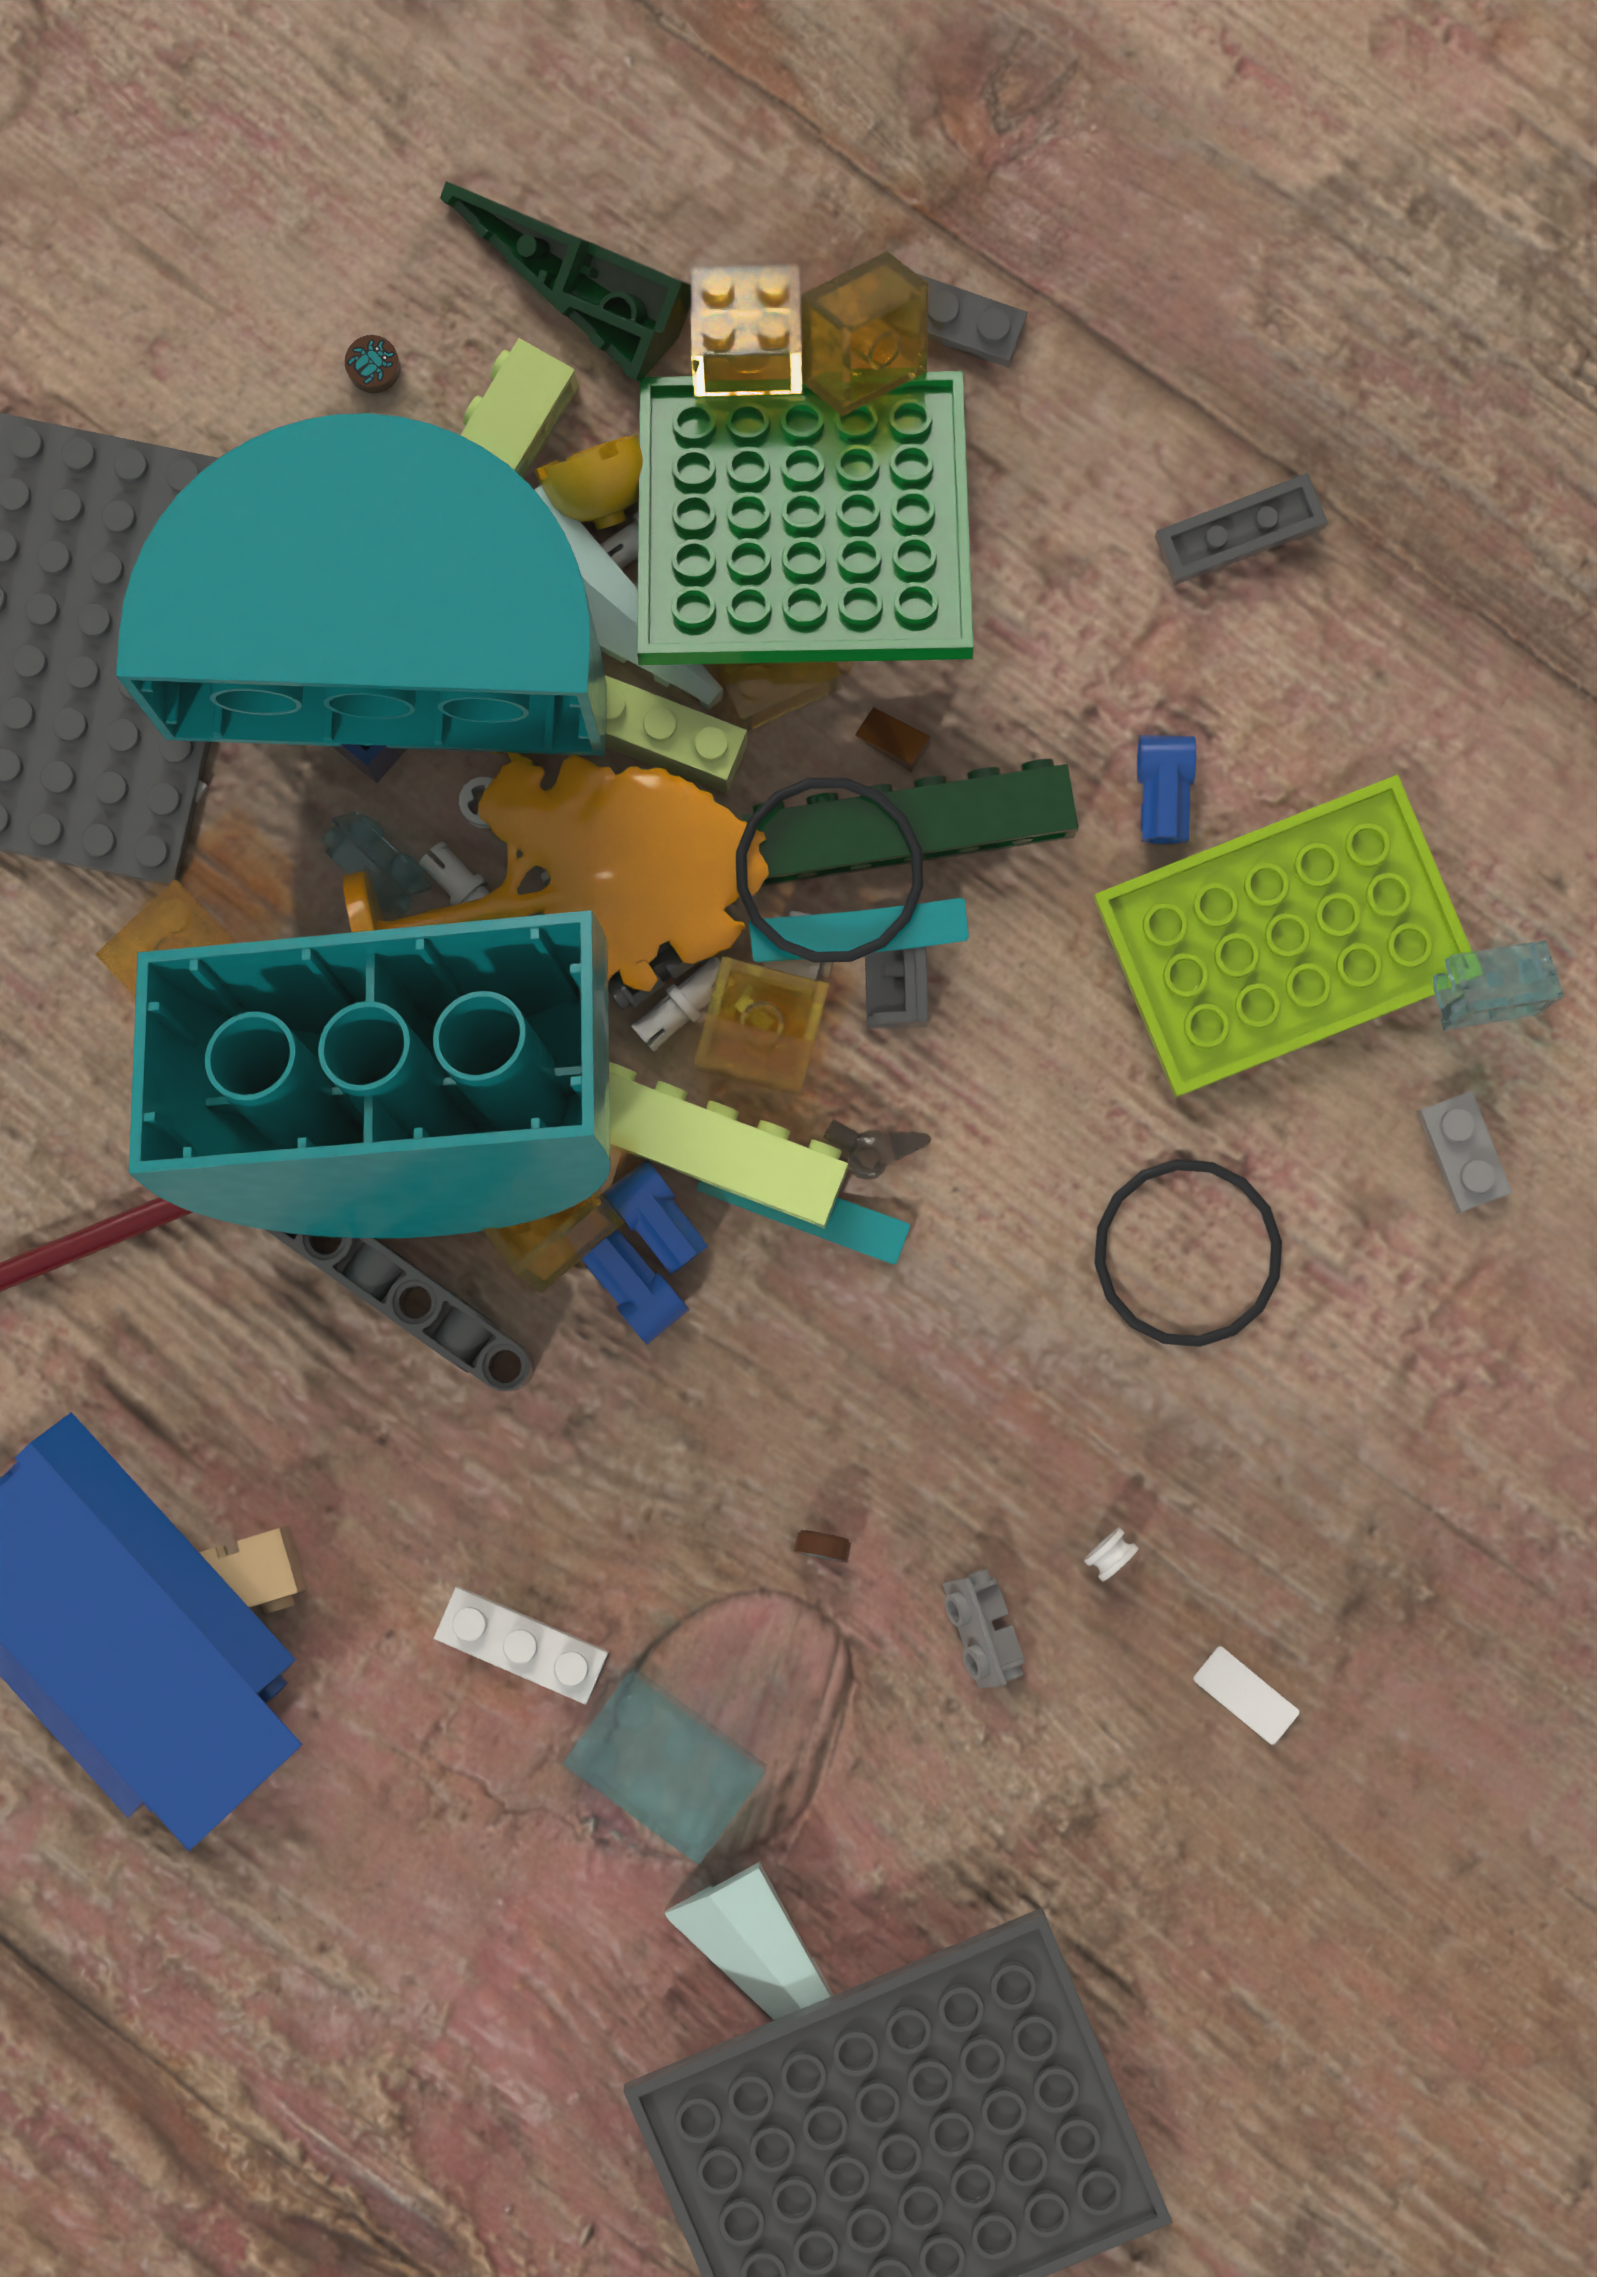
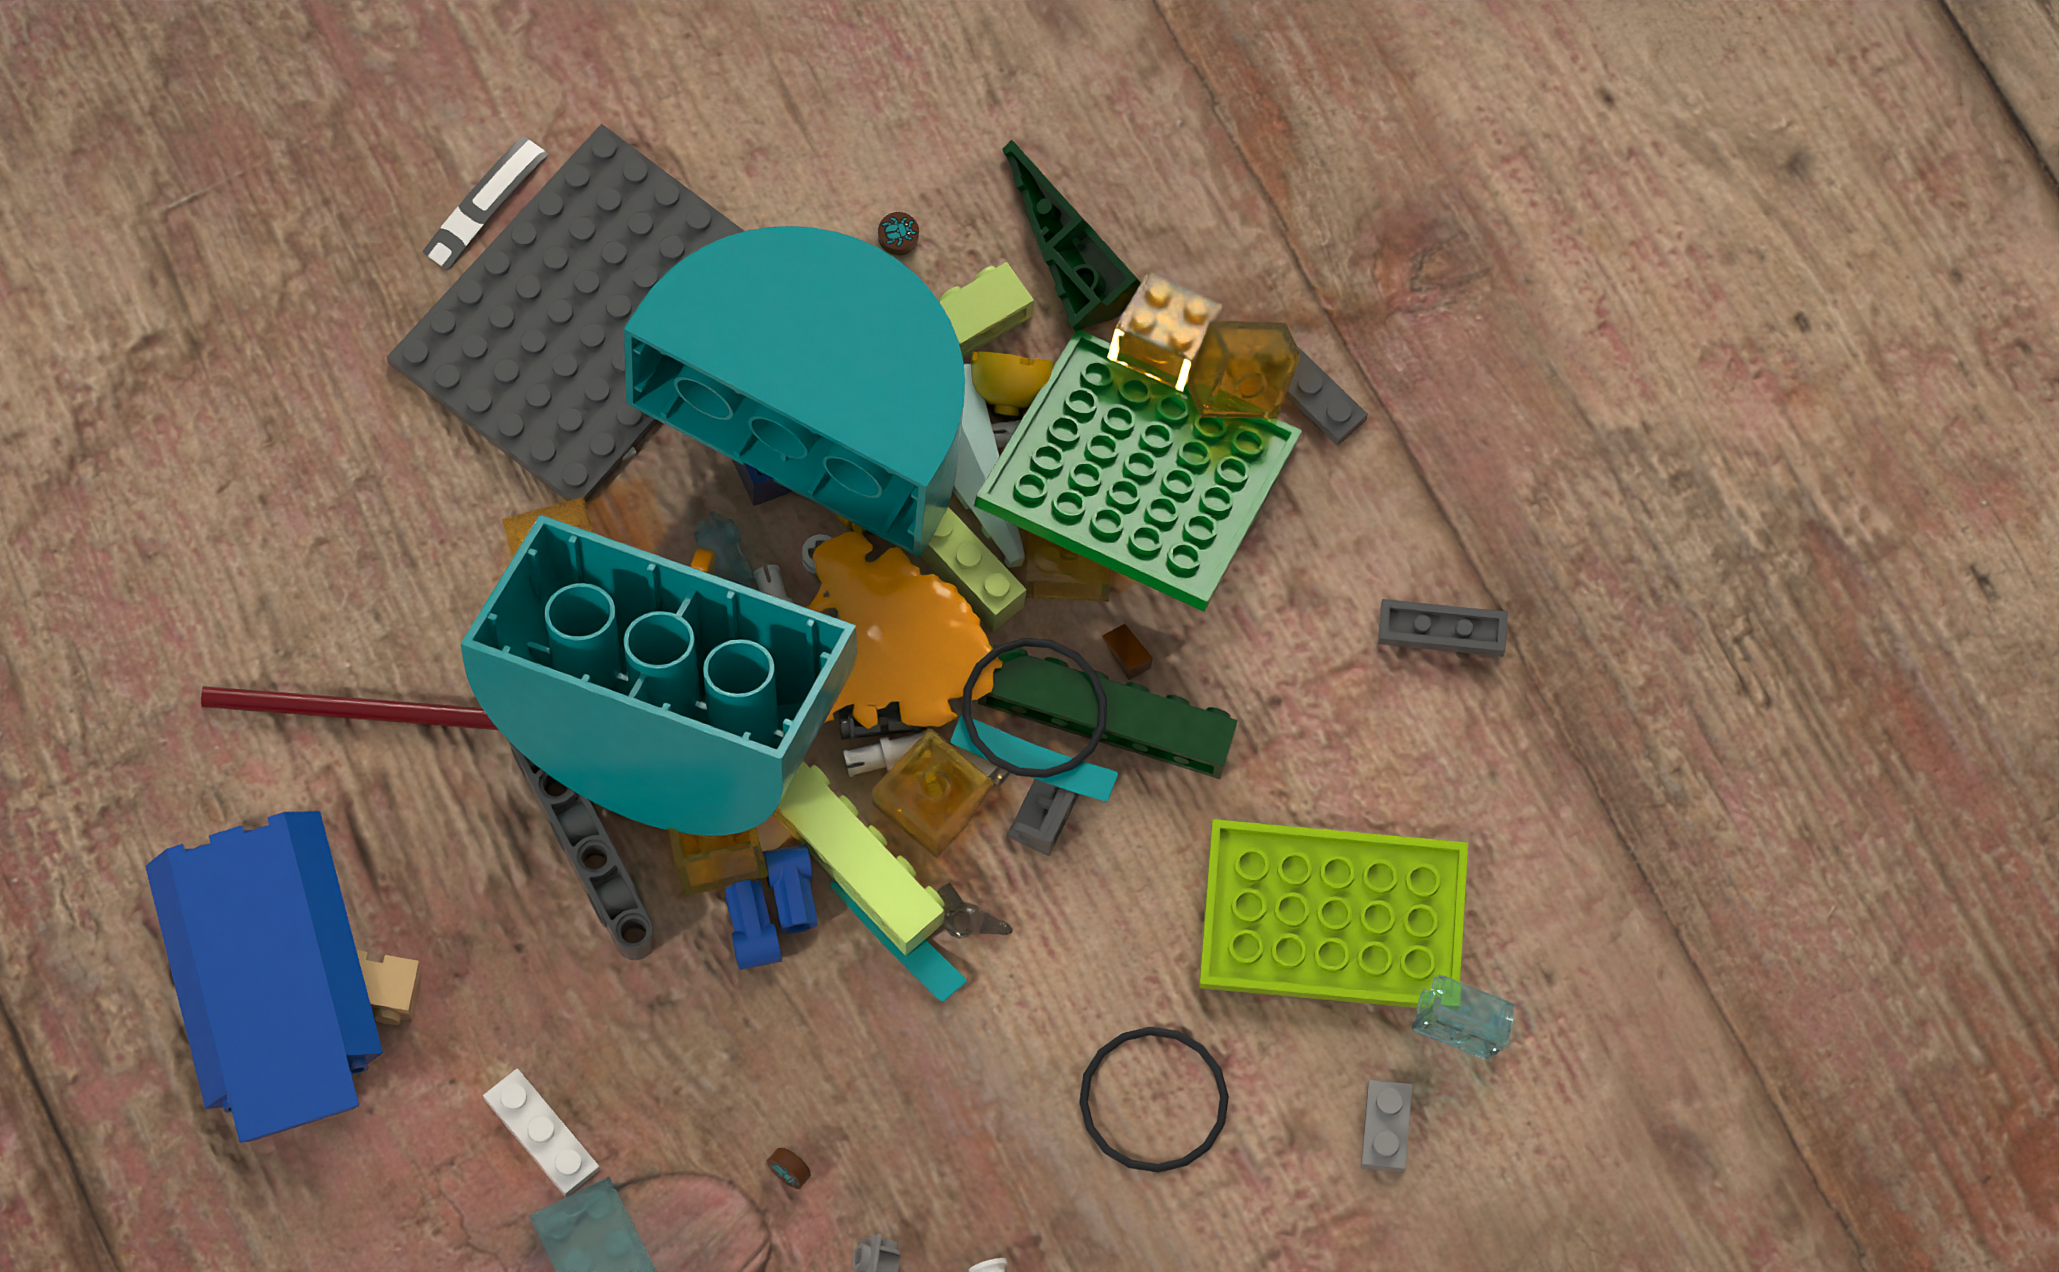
camera: 15 degrees right, 15 degrees down
blue piece [1137,735,1196,845] -> none

